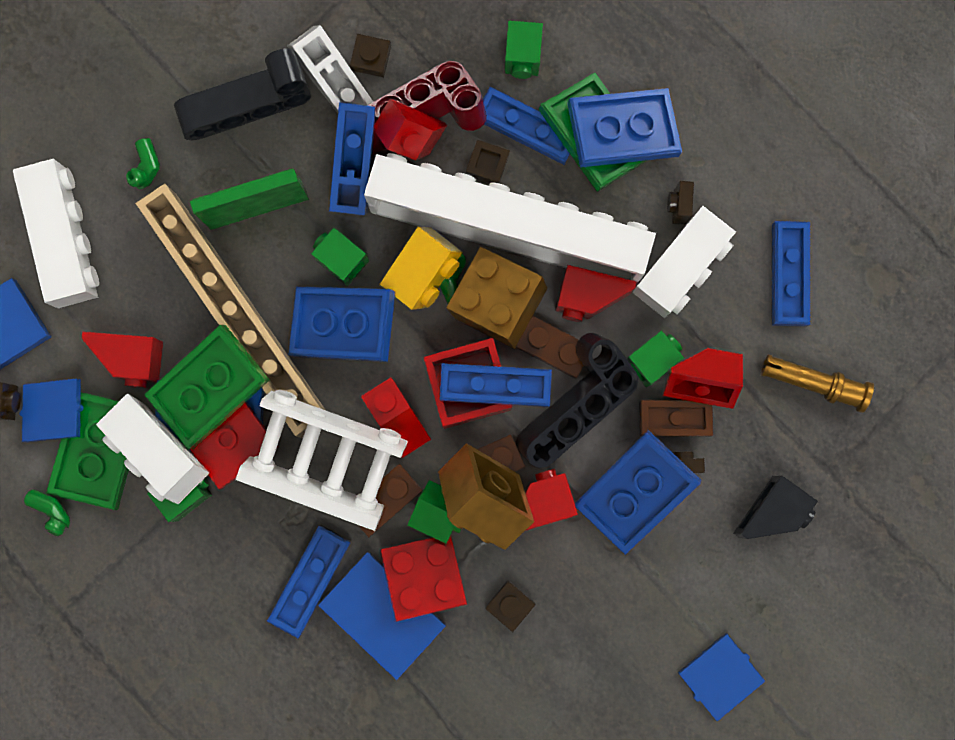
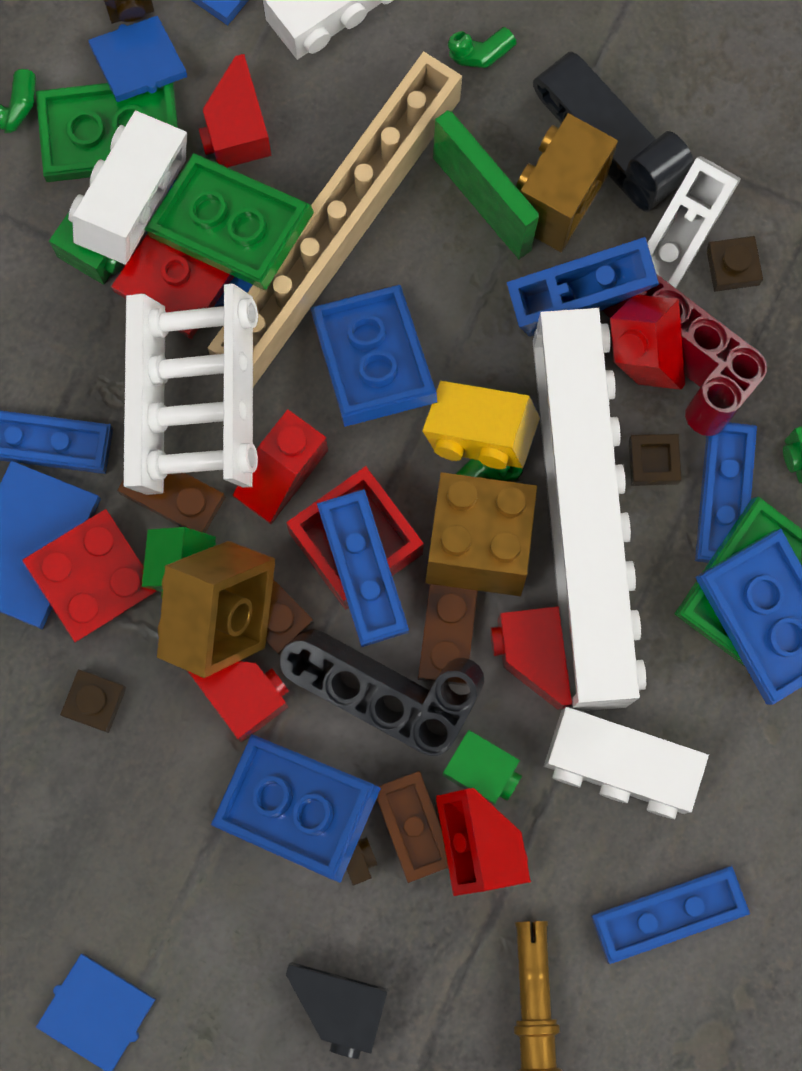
camera: 65 degrees right, 5 degrees down
green brick [311,228,369,287] -> none
dark brown plate [667,181,694,224] -> none
none -> pearl gold brick [516,113,618,253]

